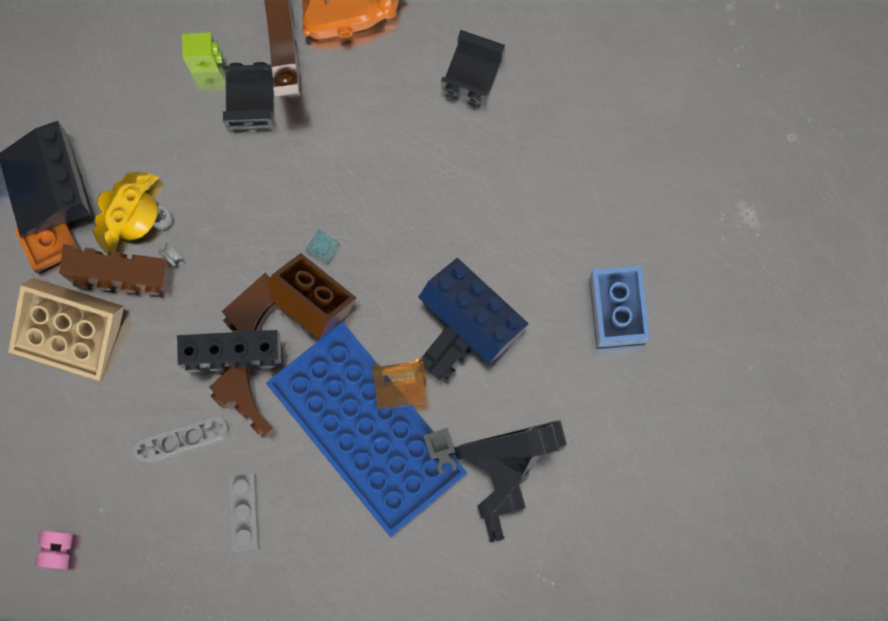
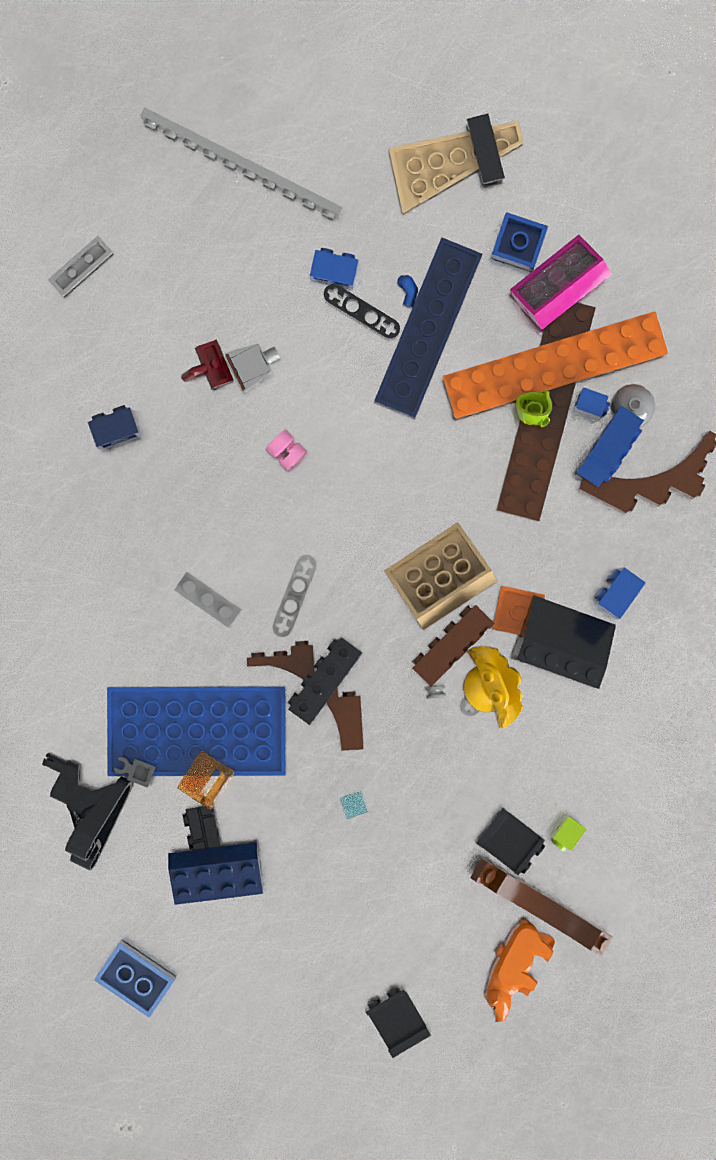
camera: 120 degrees right, 10 degrees up
reddish brown brick [269,253,357,339] -> none

